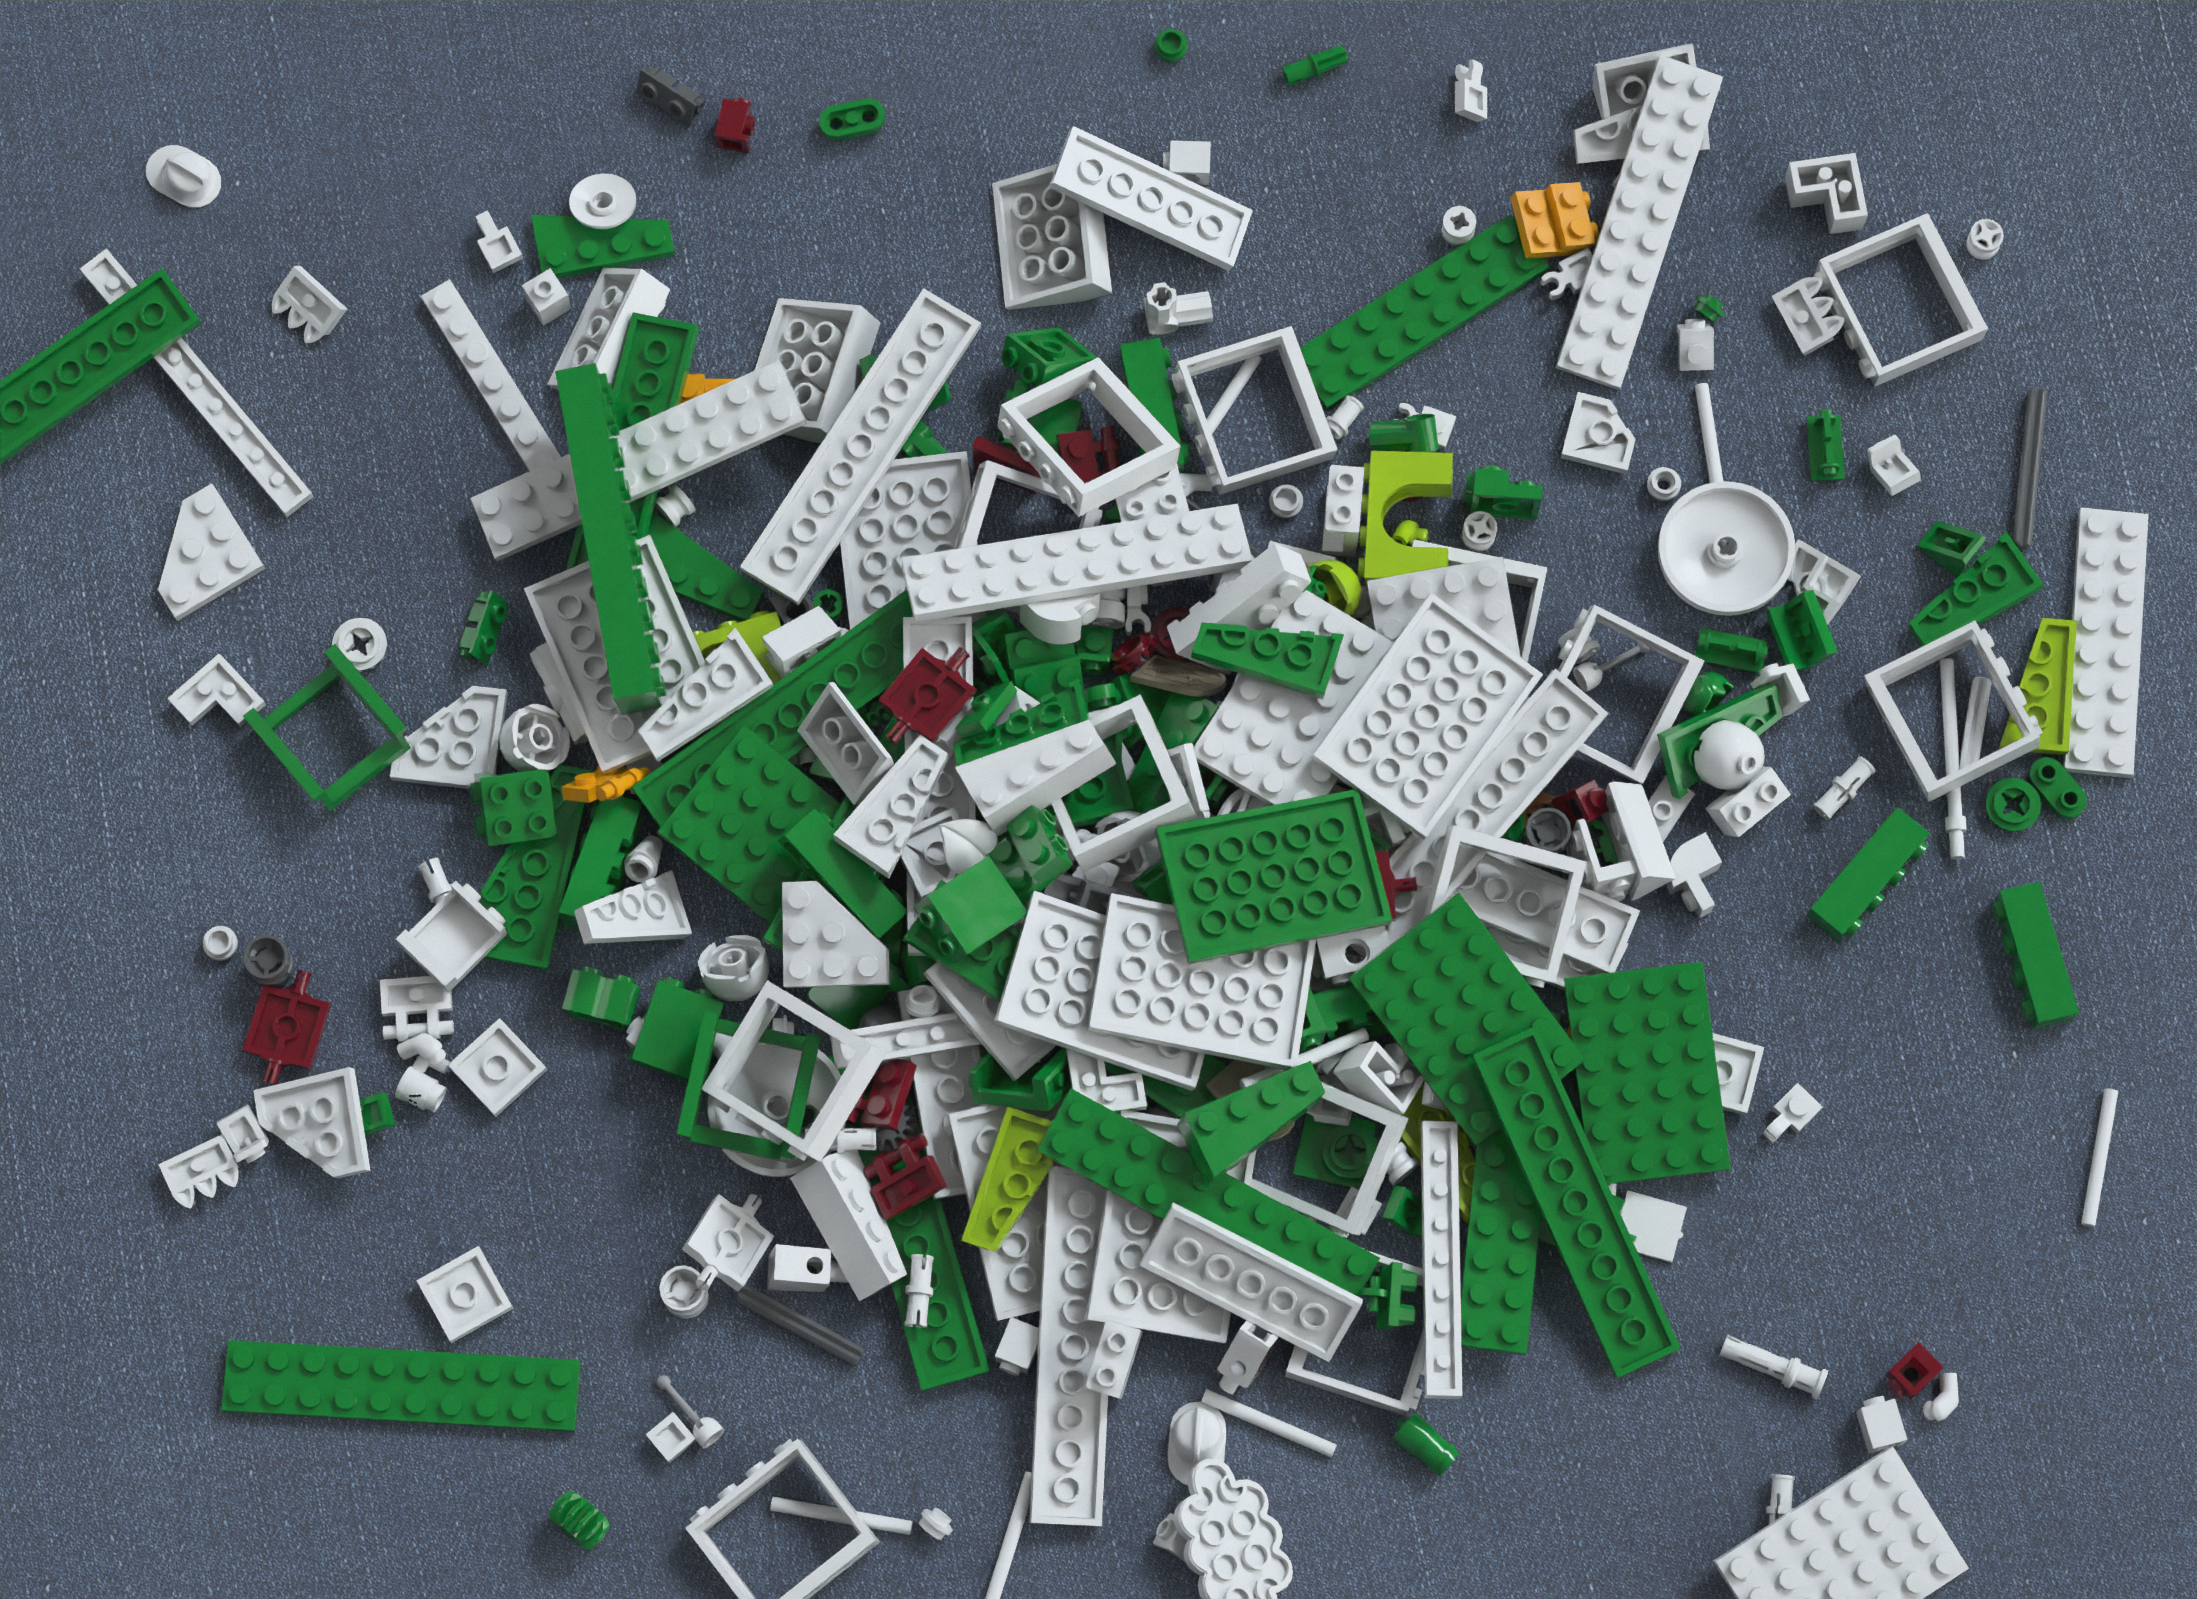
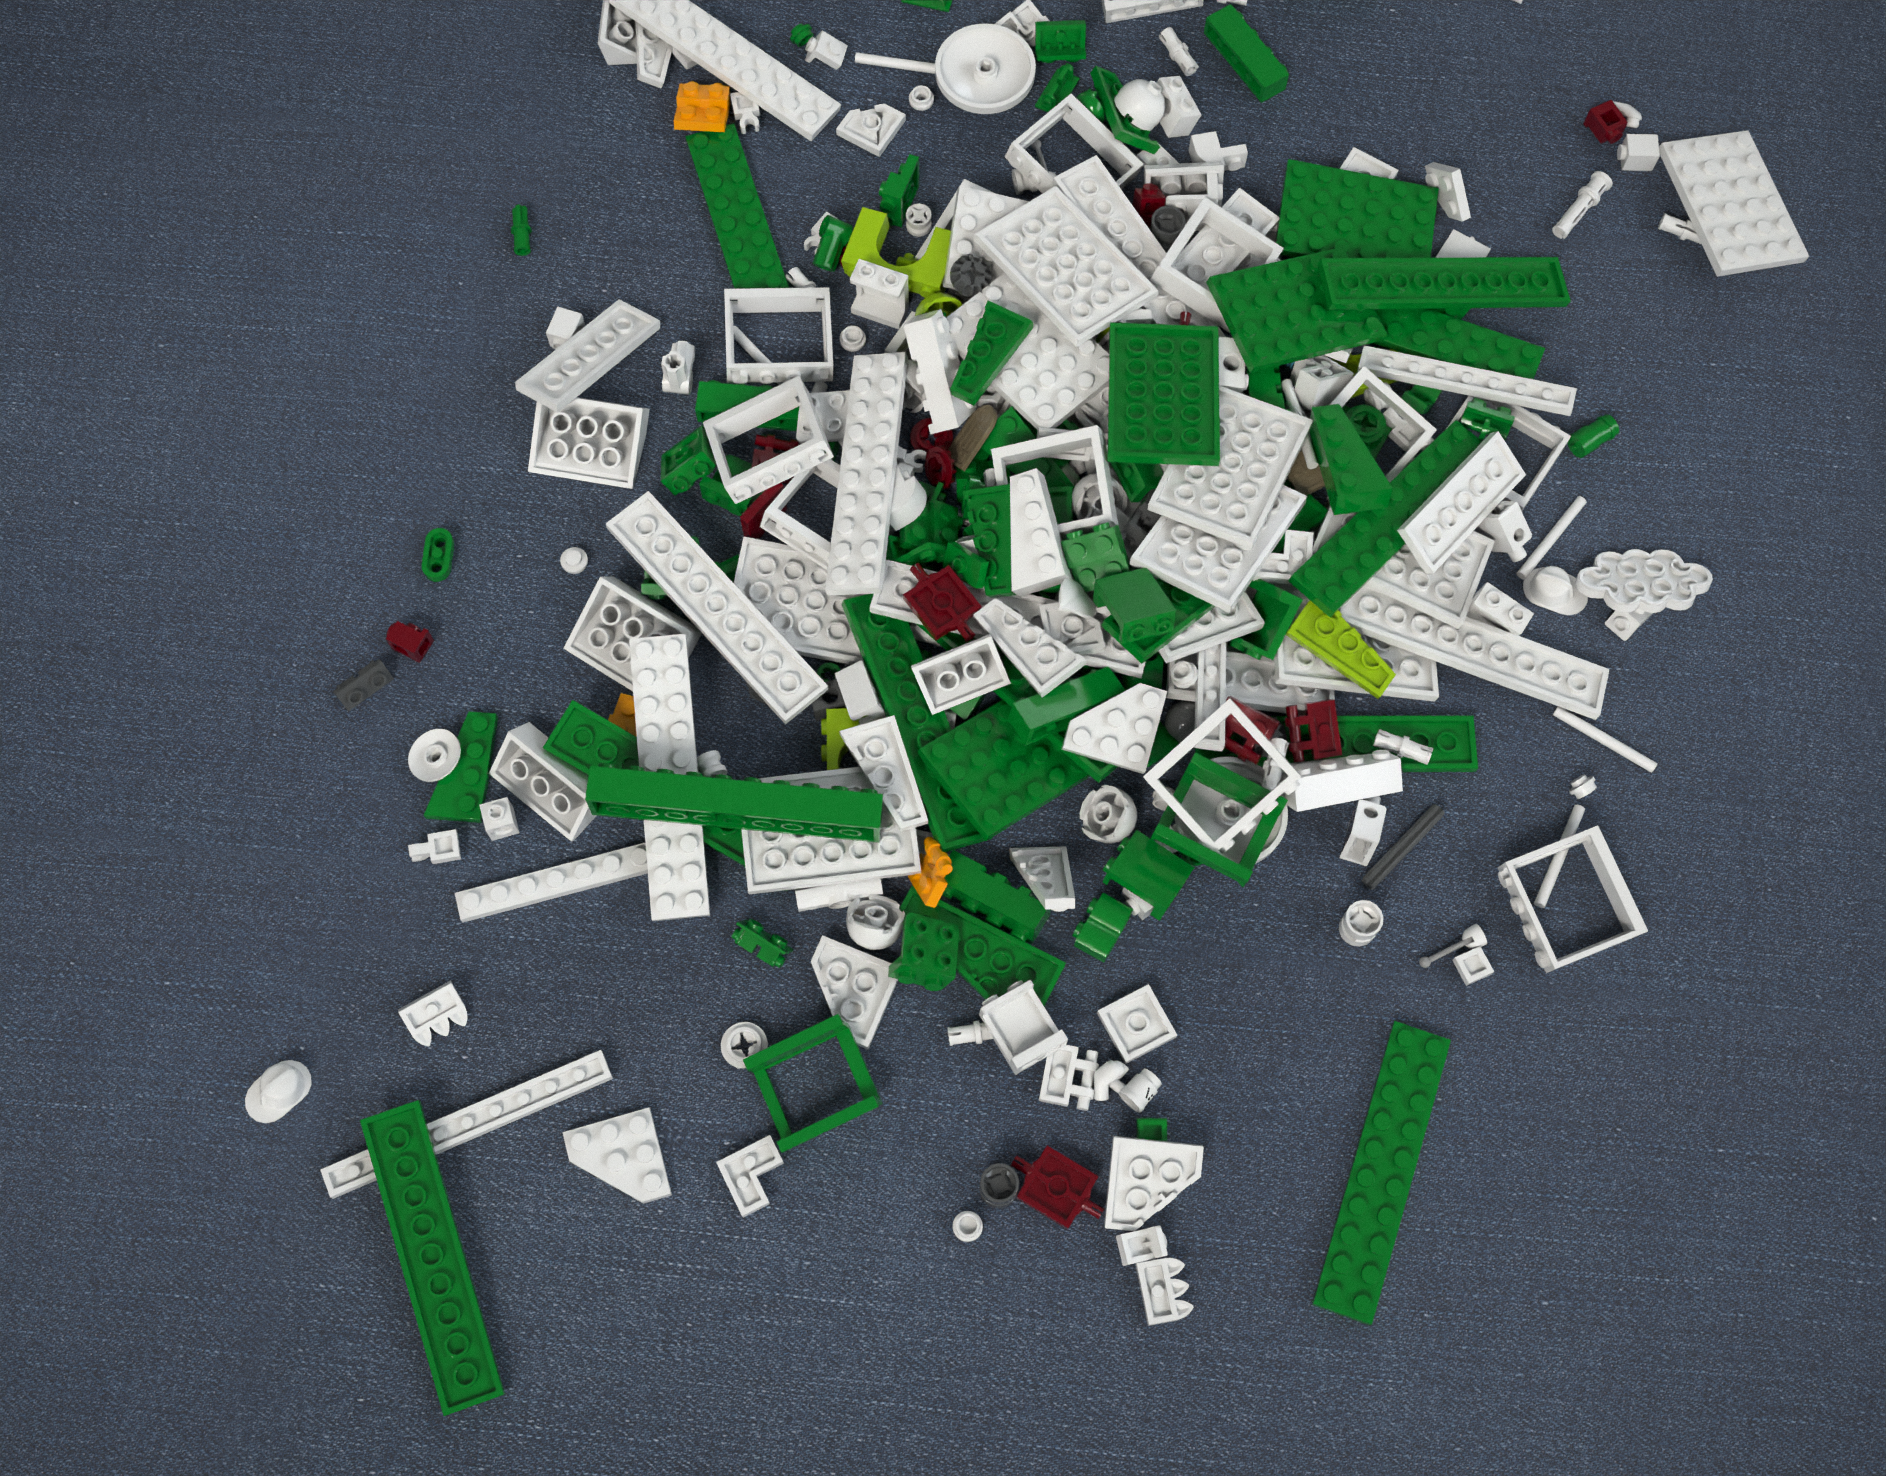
camera: 75 degrees left, 5 degrees down
white plate [417,1246,513,1343] -> none
green gear [549,1491,610,1550] -> none
white cone [624,836,663,882] -> none
green wing [647,512,764,621] -> none
white plate [682,1194,774,1292] -> none
white brick [995,1317,1039,1376] -> none
green plate [1155,29,1188,62] -> none
white wheel [1441,206,1476,247] -> none
white plate [1455,60,1487,122] -> none
white bracket [1751,663,1810,716] -> none
white plate [1763,1083,1823,1143] -> none
none -> white plate [560,547,588,574]
none -> dark grey gear [950,254,993,297]
none -> white plate [1425,162,1471,221]

